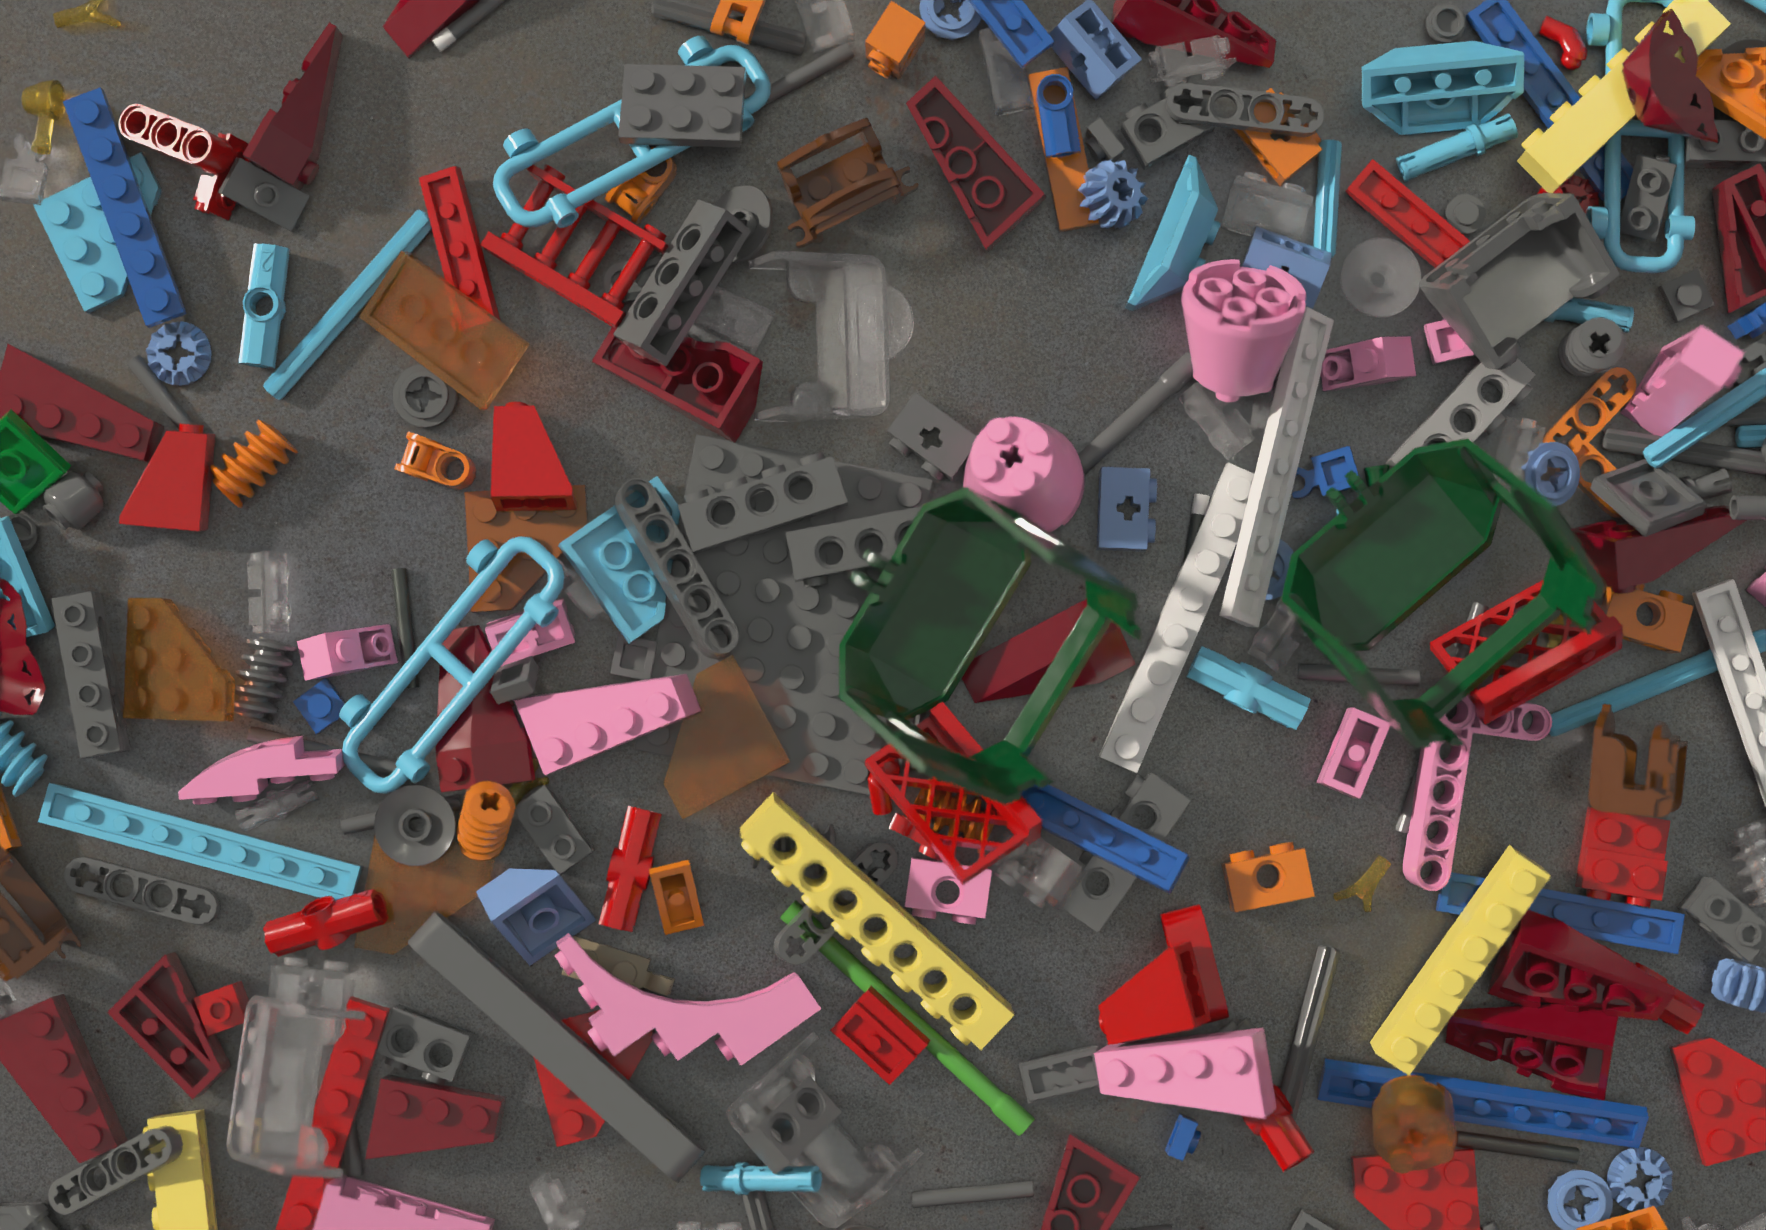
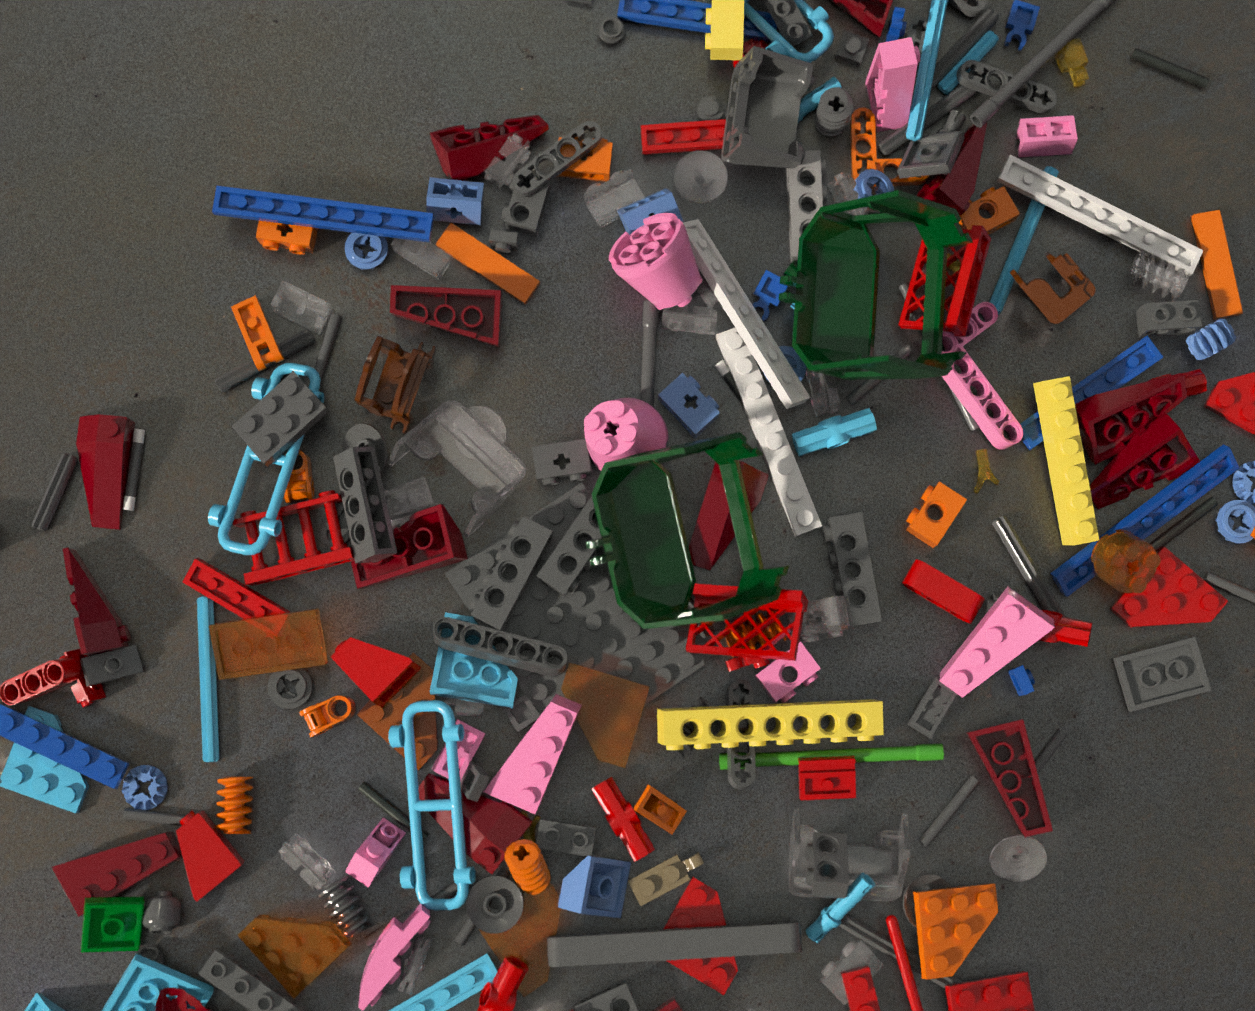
camera: 50 degrees left, 5 degrees down
medium azure piece [239,243,290,368] -> none
blue plate [293,678,345,734] -> none
bright pink arch [554,933,821,1066] -> none
orange brick [865,1,926,79] -> none
red arm [867,758,900,815] -> none
blue plate [979,785,1190,894] -> none
blue piece [1036,74,1081,158] -> none
medium blue gear [1078,160,1148,229] -> none
red slope [1098,941,1211,1045] -> none
medium azure wedge [1125,155,1221,311] -> none
medium azure axle [1313,139,1342,258] -> none
bright pink brick [1316,708,1390,799] -> none
bright pink slope [1321,336,1416,391] -> none
medium azure wedge [1362,41,1524,135] -> none
medium azure pin [1396,113,1518,182] -> none
bright pink plate [1424,320,1474,365] -> none
red plate [1575,807,1671,907] -> none

